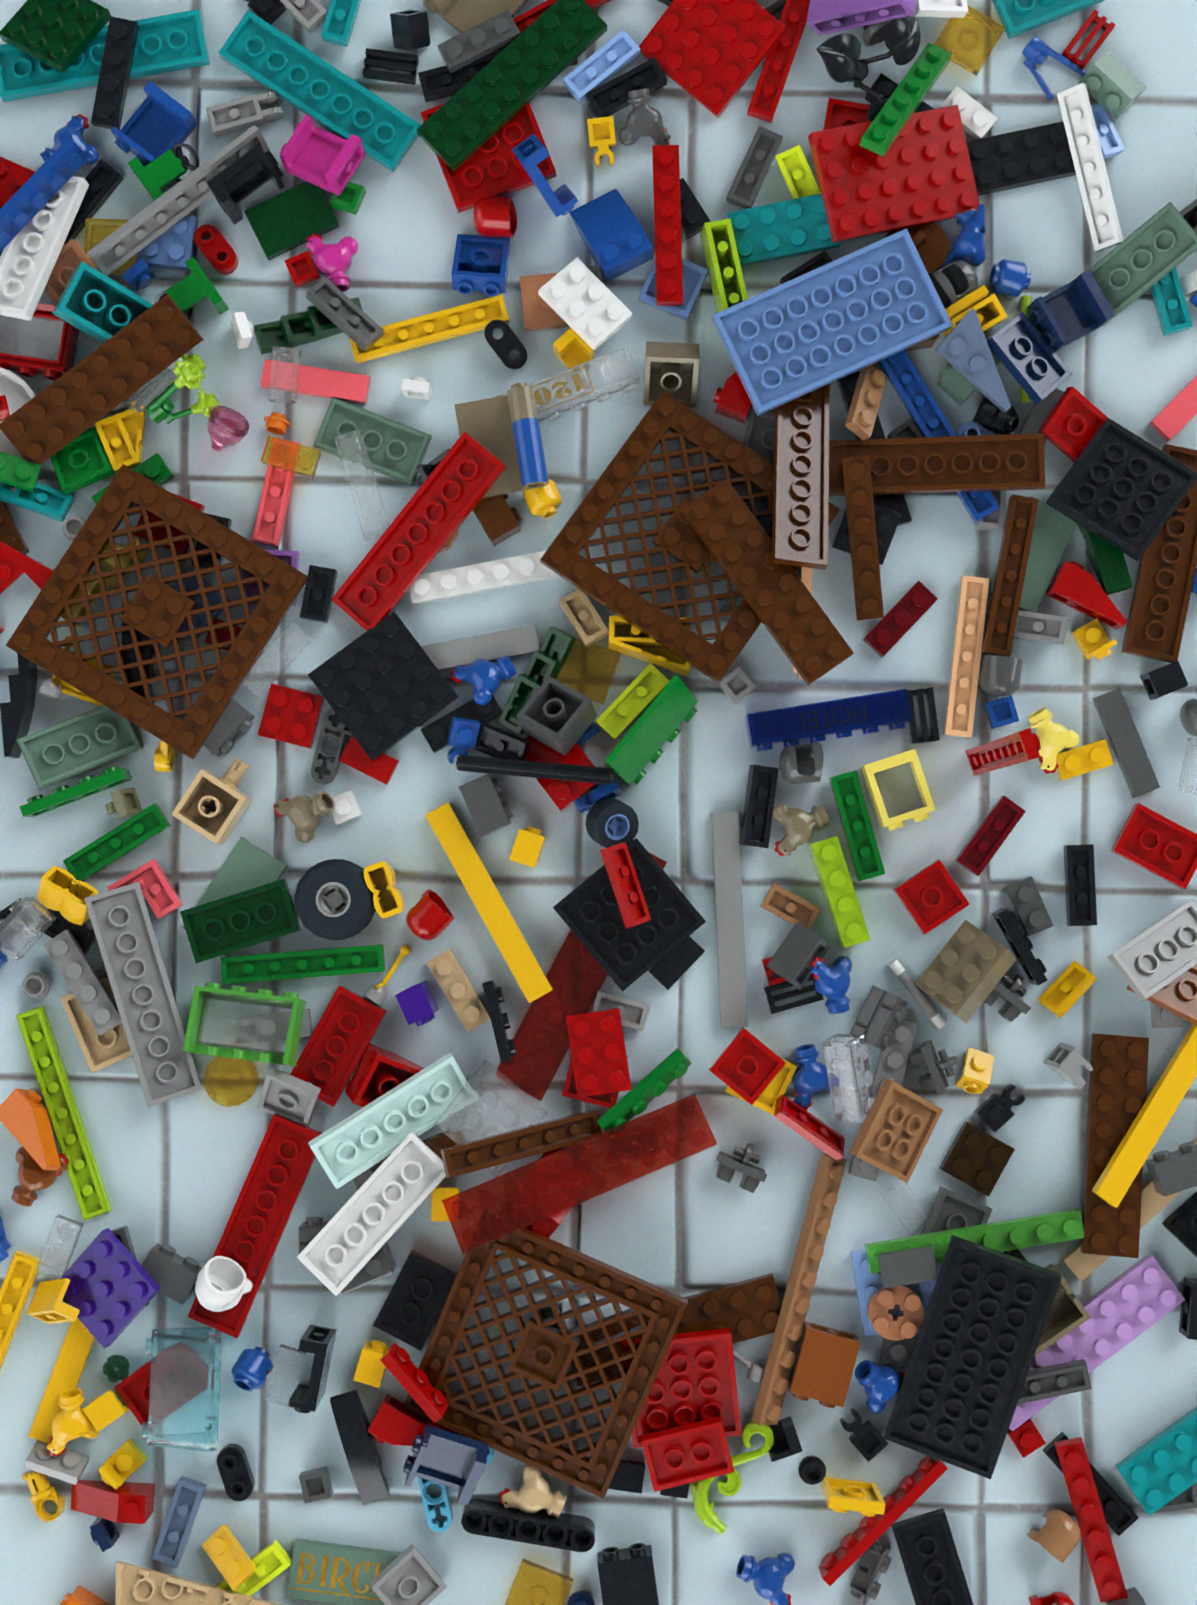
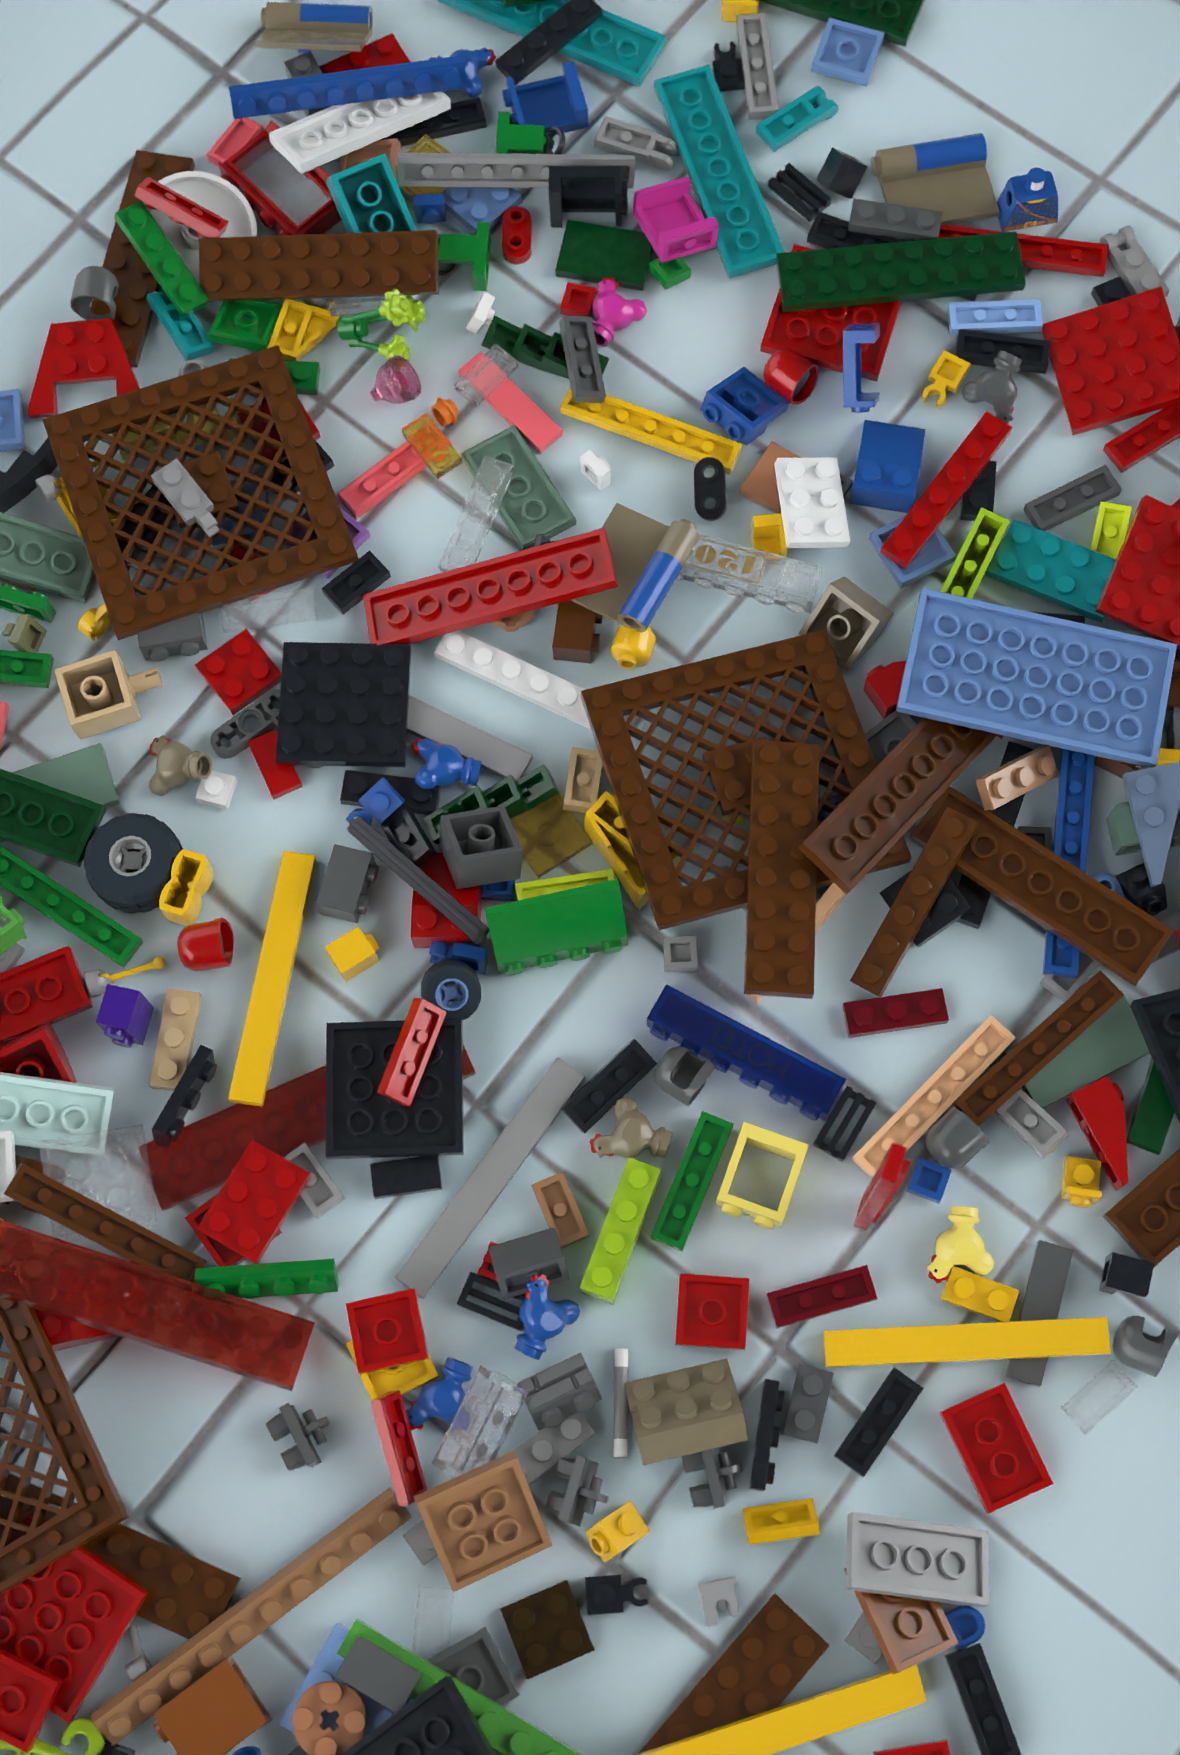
camera: 40 degrees right, 15 degrees down
none -> light grey plate [151,458,220,538]
none -> yellow tile [823,1317,1111,1368]

